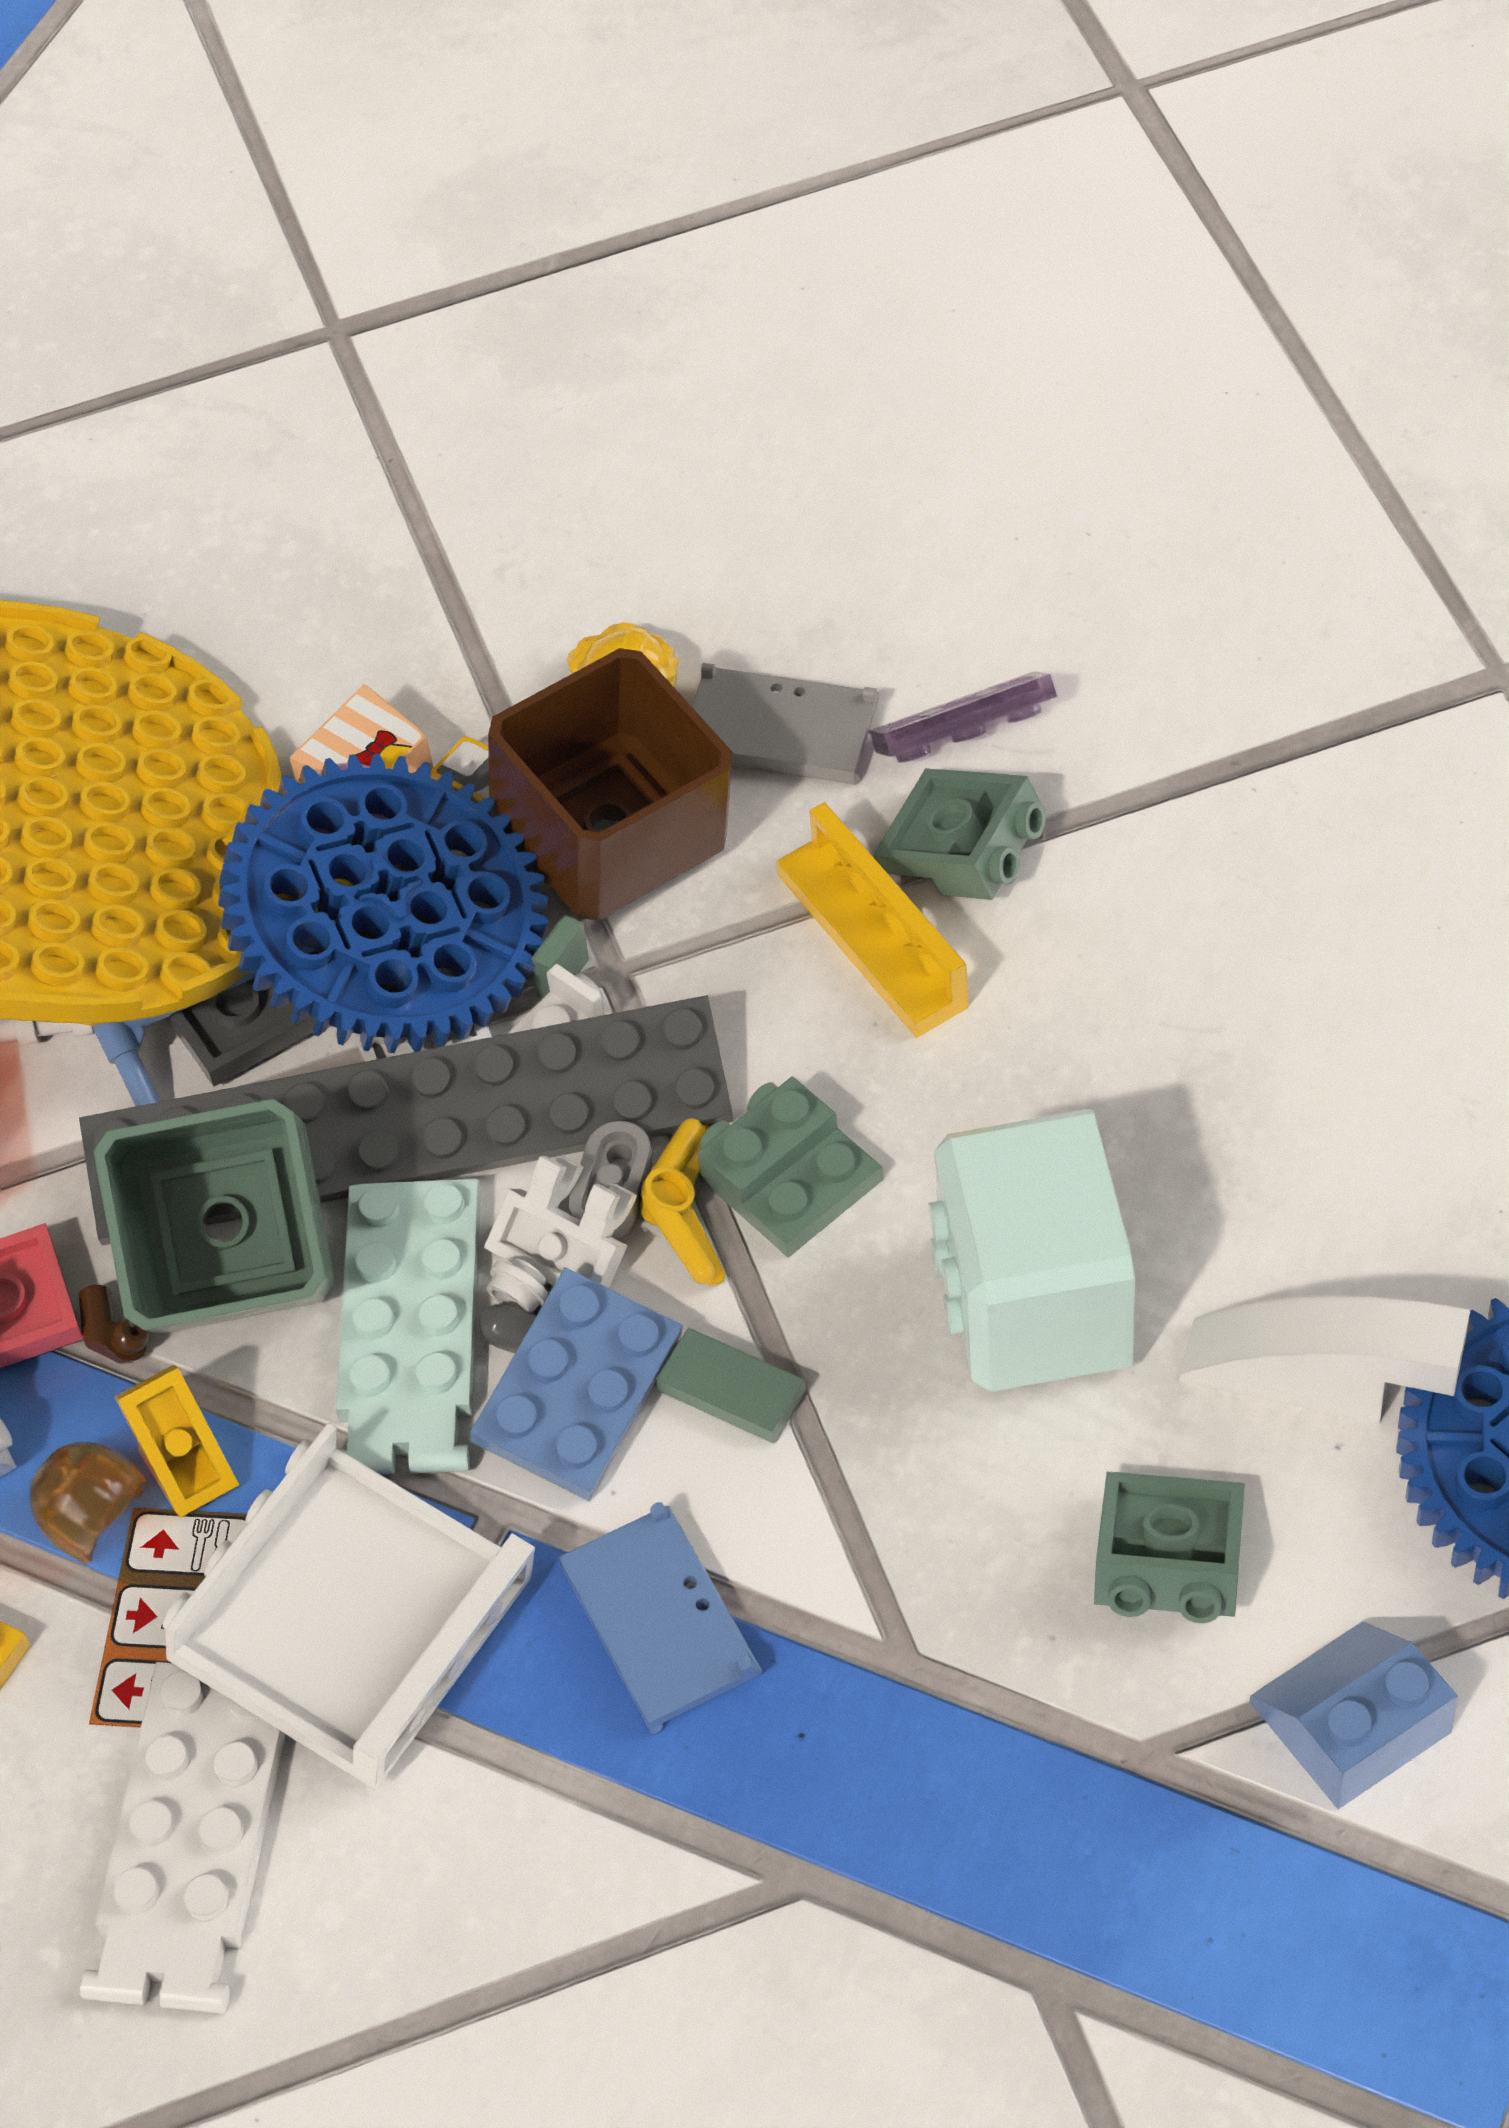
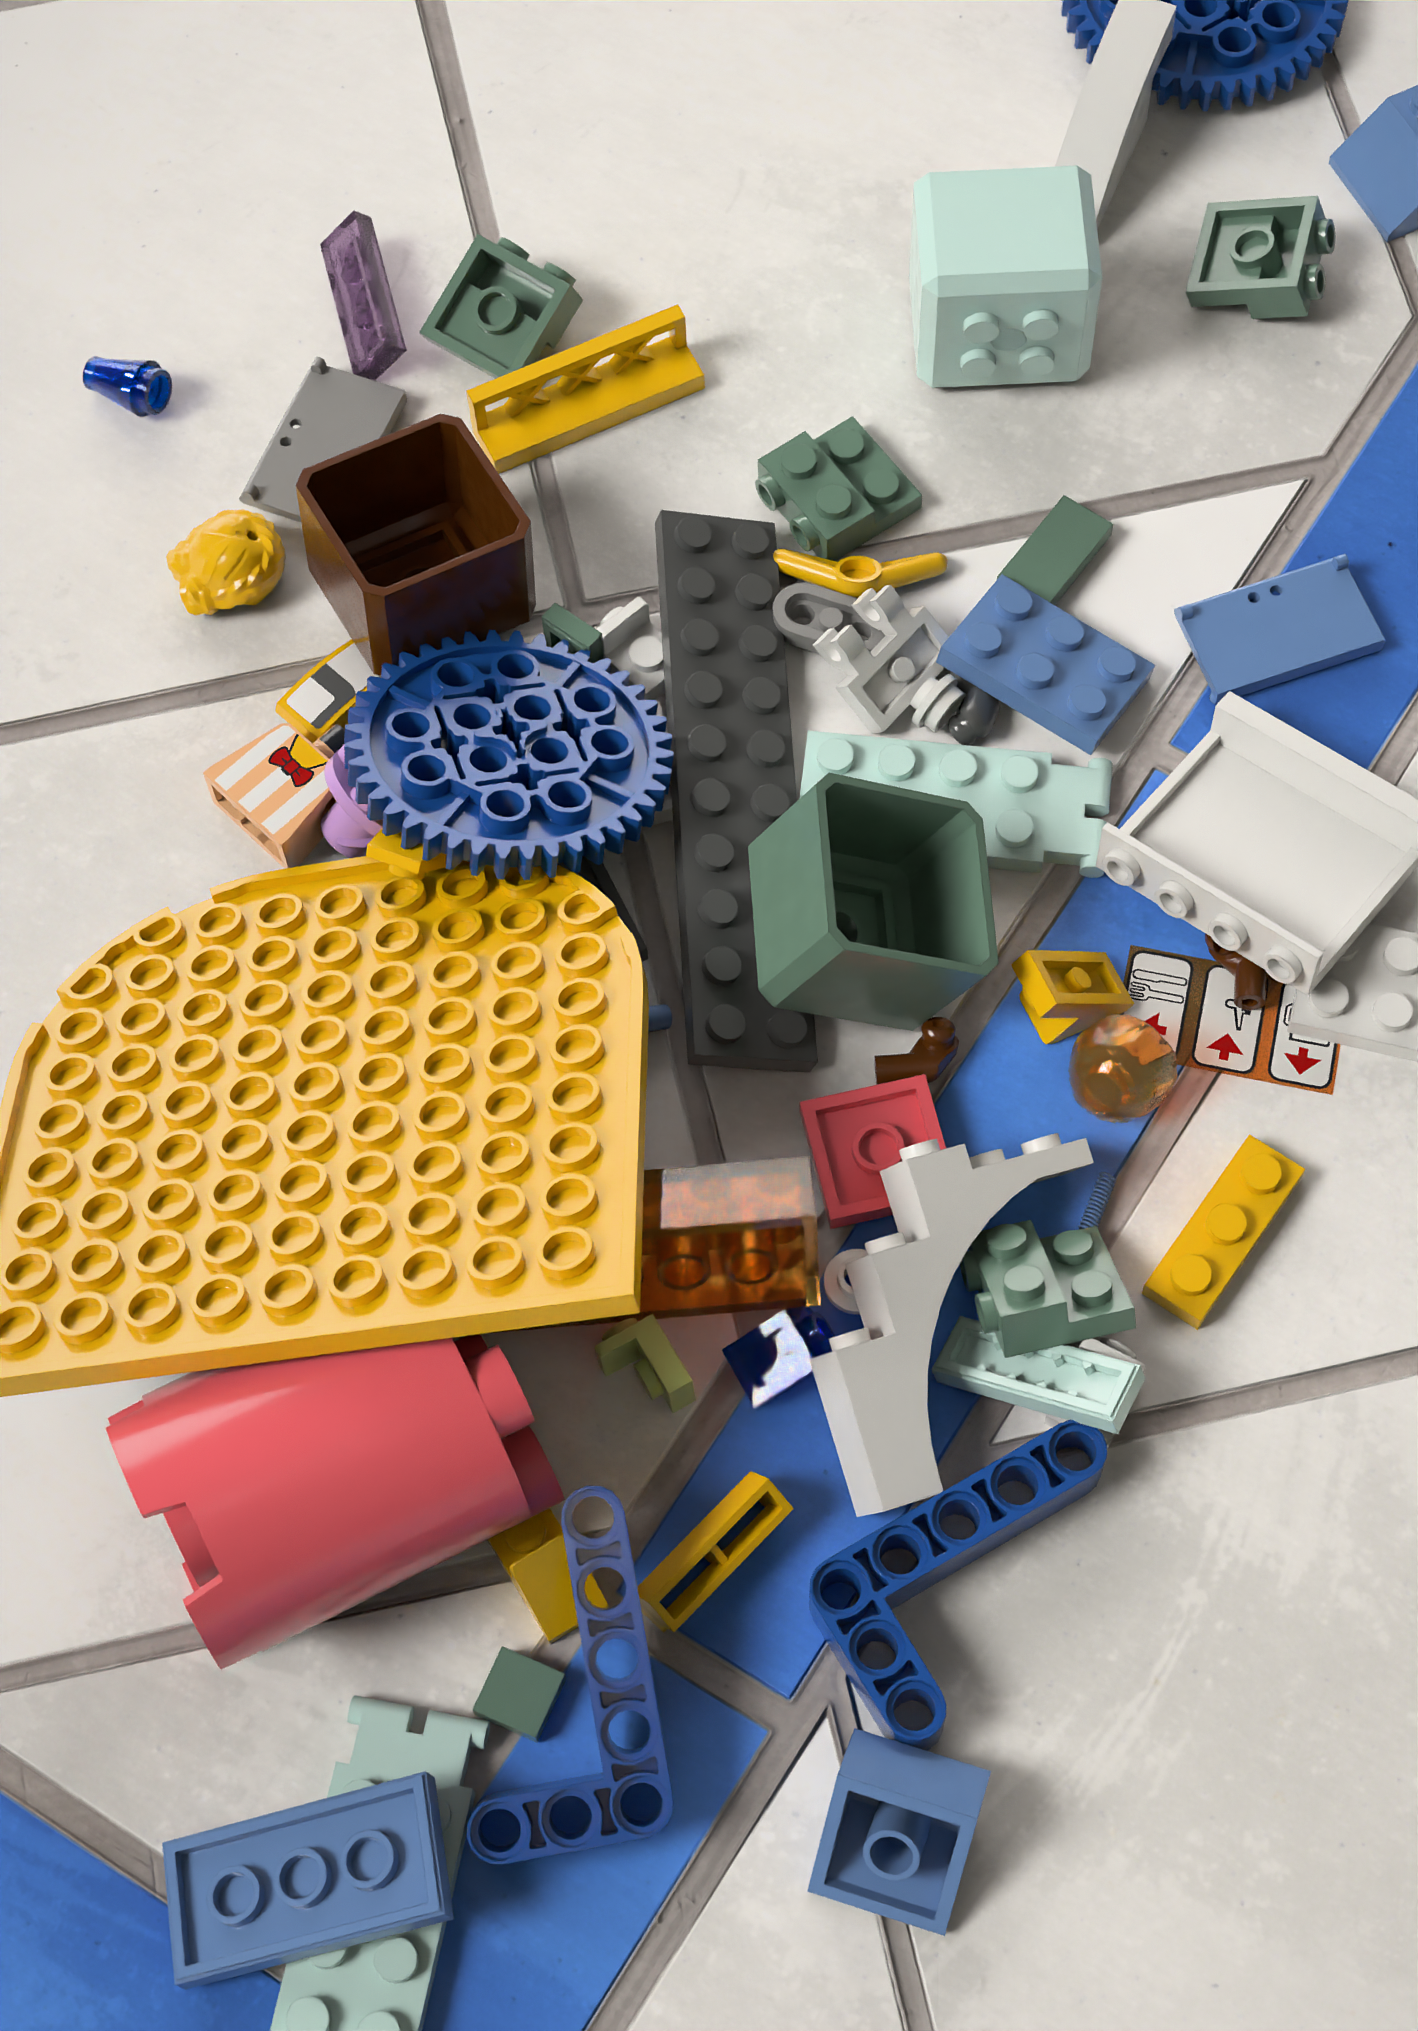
camera: 85 degrees left, 10 degrees up
none -> clear blue cone [82,356,172,417]

